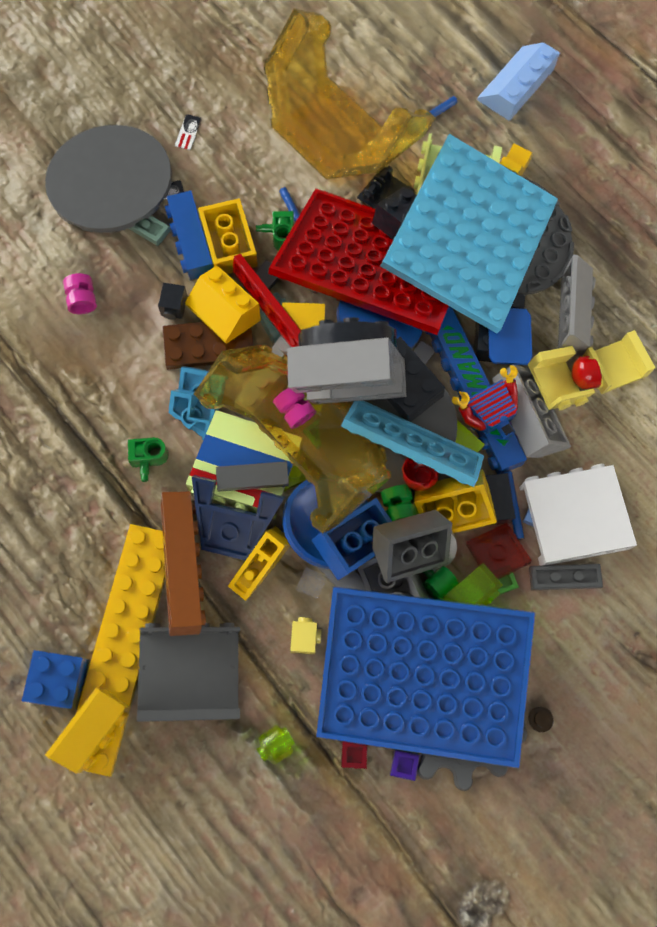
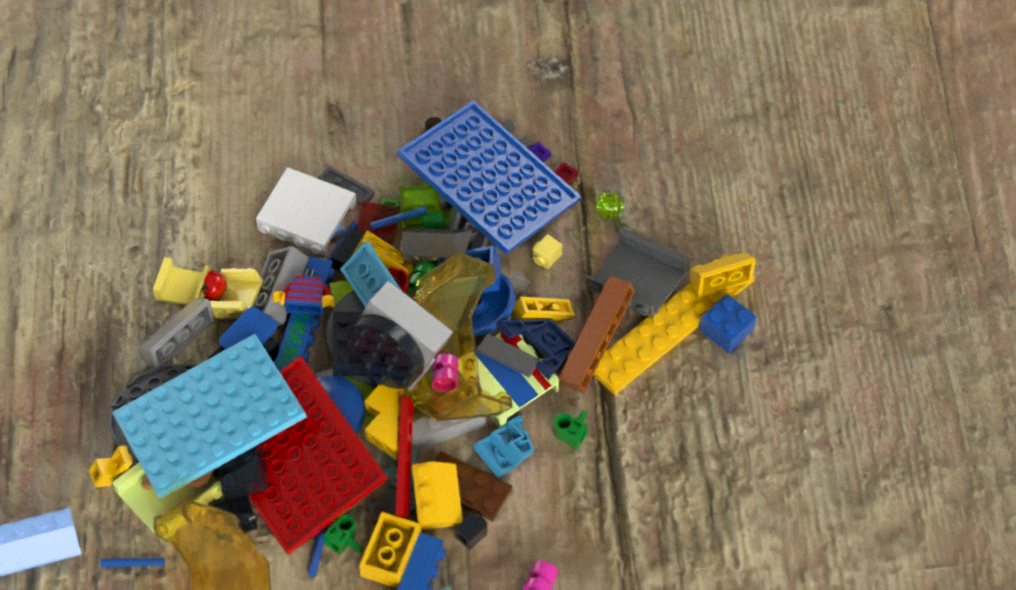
camera: 140 degrees left, 15 degrees down
none -> blue bar [371,206,427,230]

